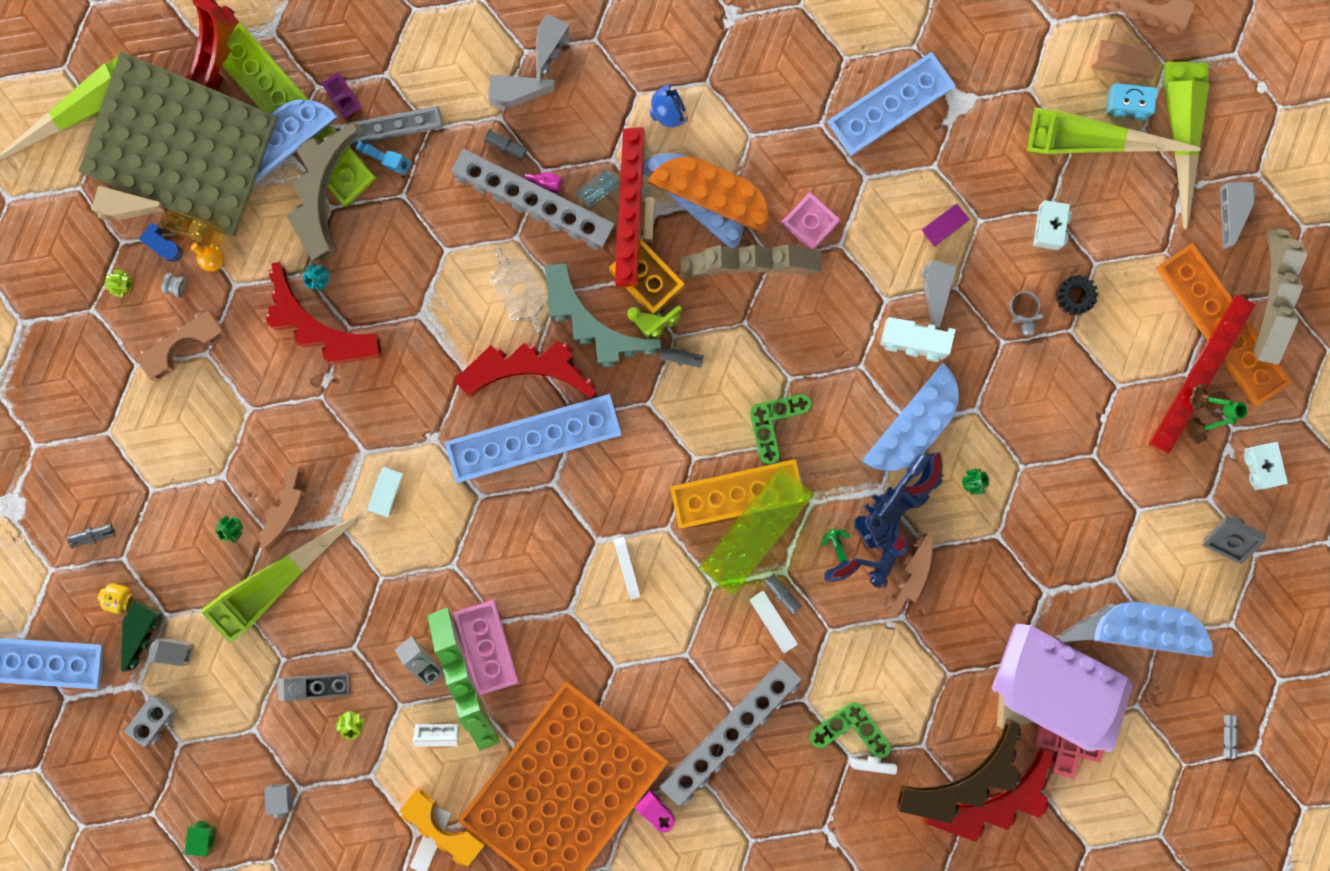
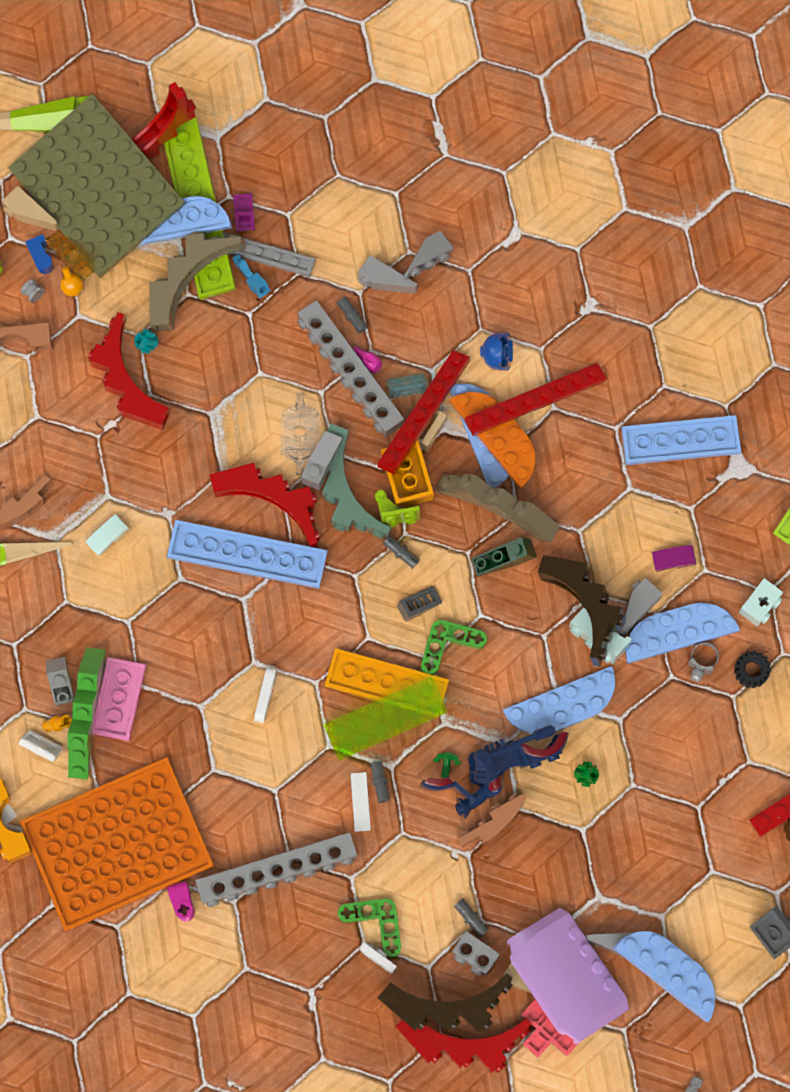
camera: 30 degrees right, 10 degrees down
bright pink tile [781,192,841,249] -> none
none -> light orange pin [42,715,72,733]
none -> light grey slope [301,431,343,490]
none -> dark grey slope [397,586,442,622]
none -> light grey brick [452,931,500,976]
none -> dark grey pin [454,899,489,937]
none -> red plate [464,363,607,436]
none -> dark green slope [471,537,537,577]
none -> dark brown arch [538,555,626,667]
none -> light blue plate [625,603,740,664]

